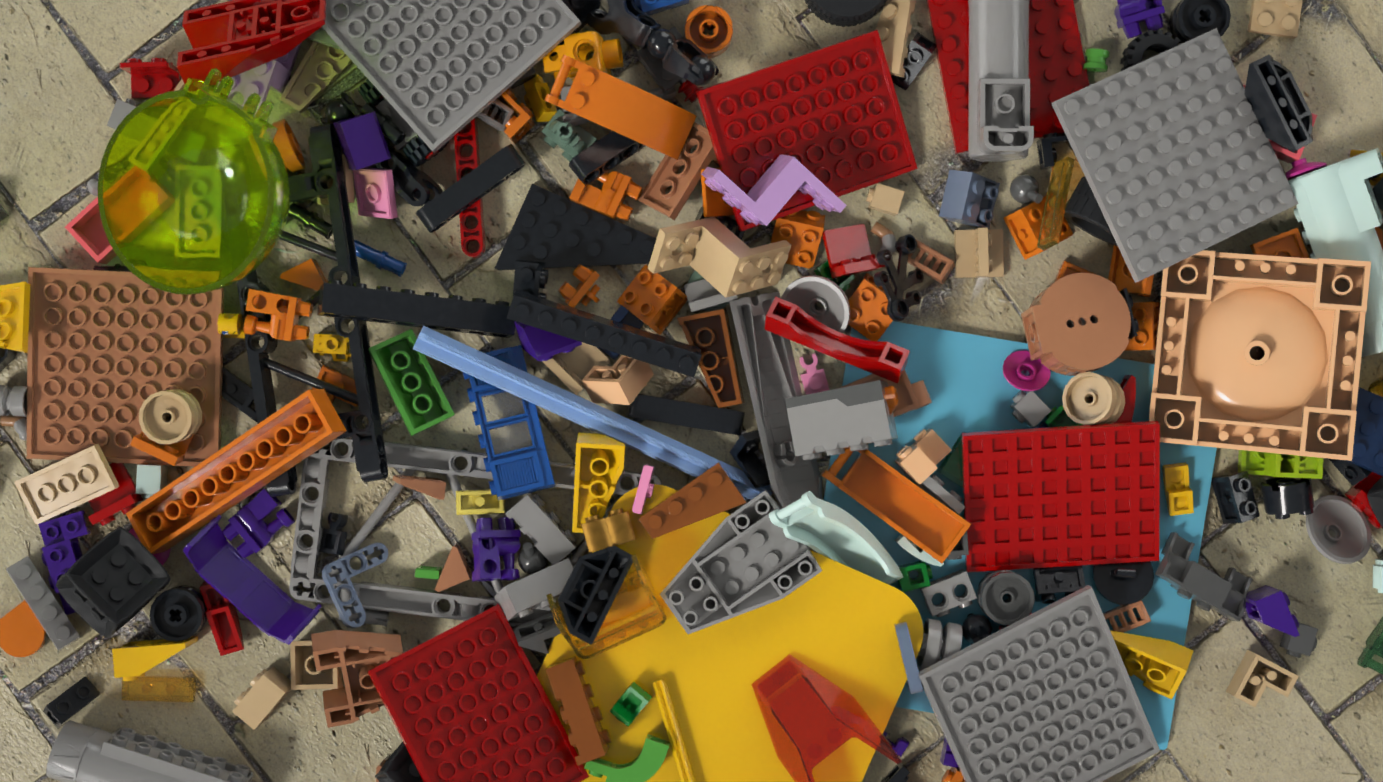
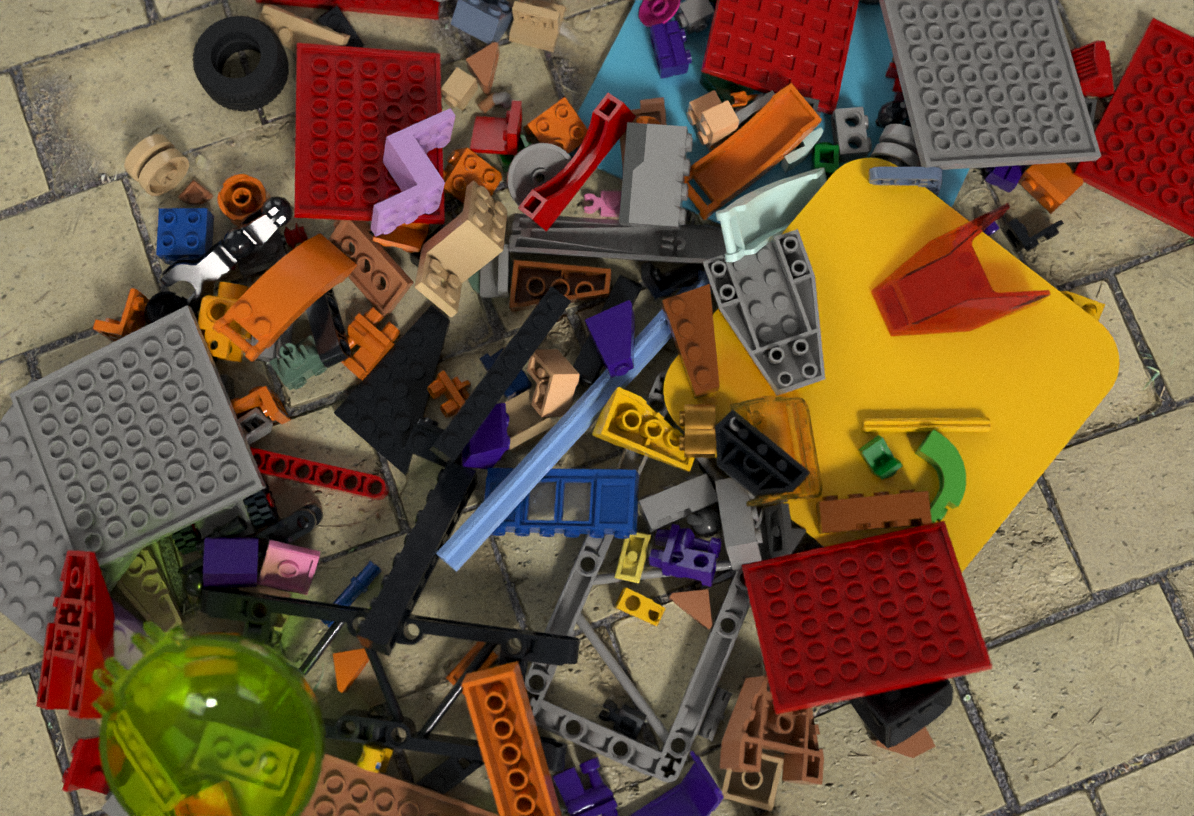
camera: 70 degrees left, 10 degrees down
orange hips [243,289,313,341] -> none
black pin [286,202,333,239] -> none
yellow piece [313,334,351,362] -> none
sand blue beam [322,543,388,629] -> none
bright green slope [368,329,455,436] -> none
nougat slope [392,475,446,500] -> none
bright green tile [415,566,442,579] -> none
black beam [416,144,526,233] -> none
yellow piece [524,75,557,122] -> none
orange bracket [617,265,687,335] -> none
bright pink plate [632,464,654,514] -> none
black plant [874,234,924,322] -> none
nougat slope [907,240,955,284] -> none
dark grey wheel [976,570,1035,625] -> none
black bracket [1033,565,1085,604] -> none
none -> nougat slope [466,42,500,96]
none -> dark purple slope [585,300,635,378]
none -> yellow leg [614,587,666,627]
none -> dark purple brick [650,20,692,79]
none -> orange hand [730,91,758,107]

